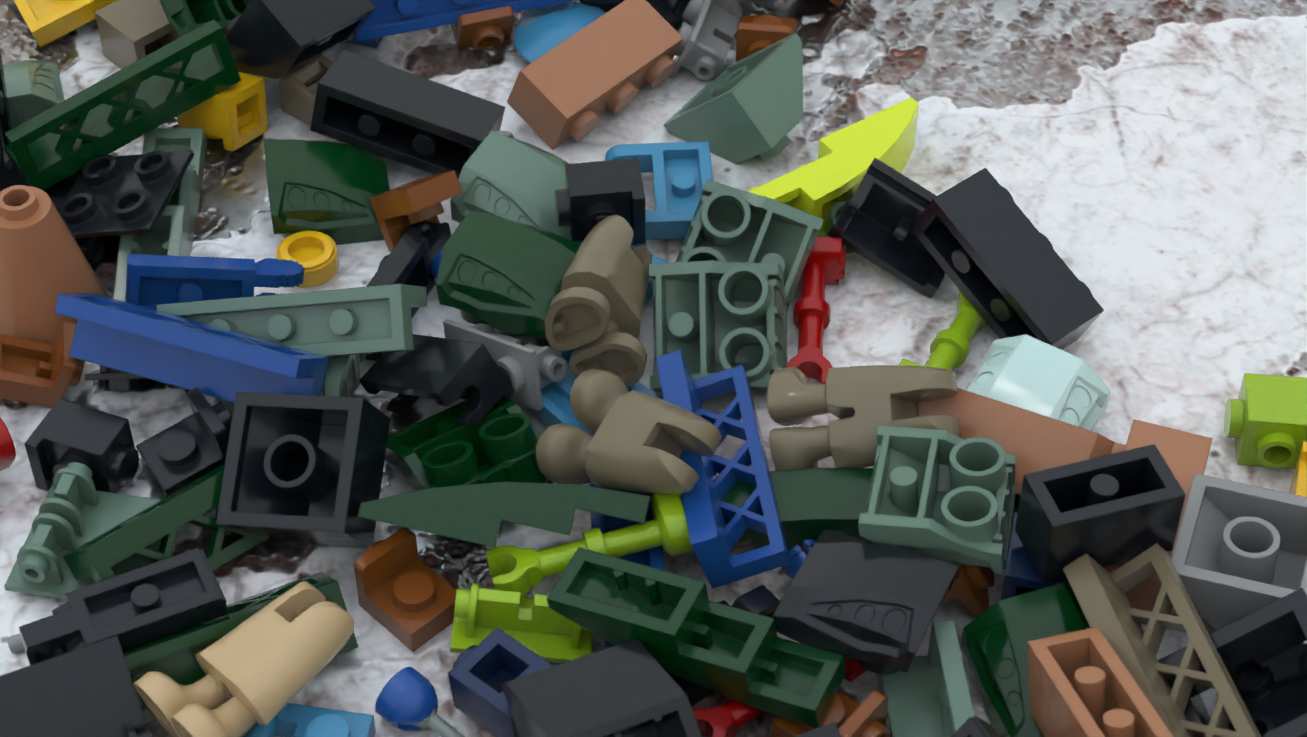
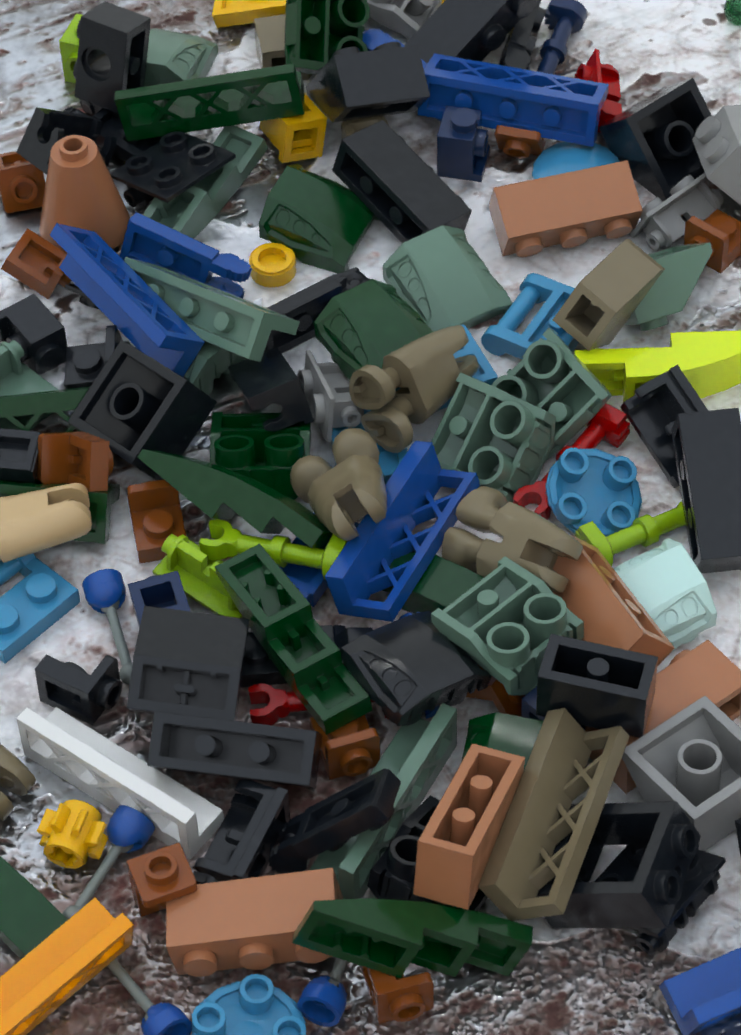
camera: 35 degrees right, 5 degrees up
dark orange bracket [369,170,463,252] -> none
black brick [555,158,646,244] -> none
none -> dark orange bracket [37,432,114,492]
none -> dark blue brick [437,106,490,182]
none -> dark azure dish [545,448,642,537]
none -> dark tan slope [553,239,665,351]

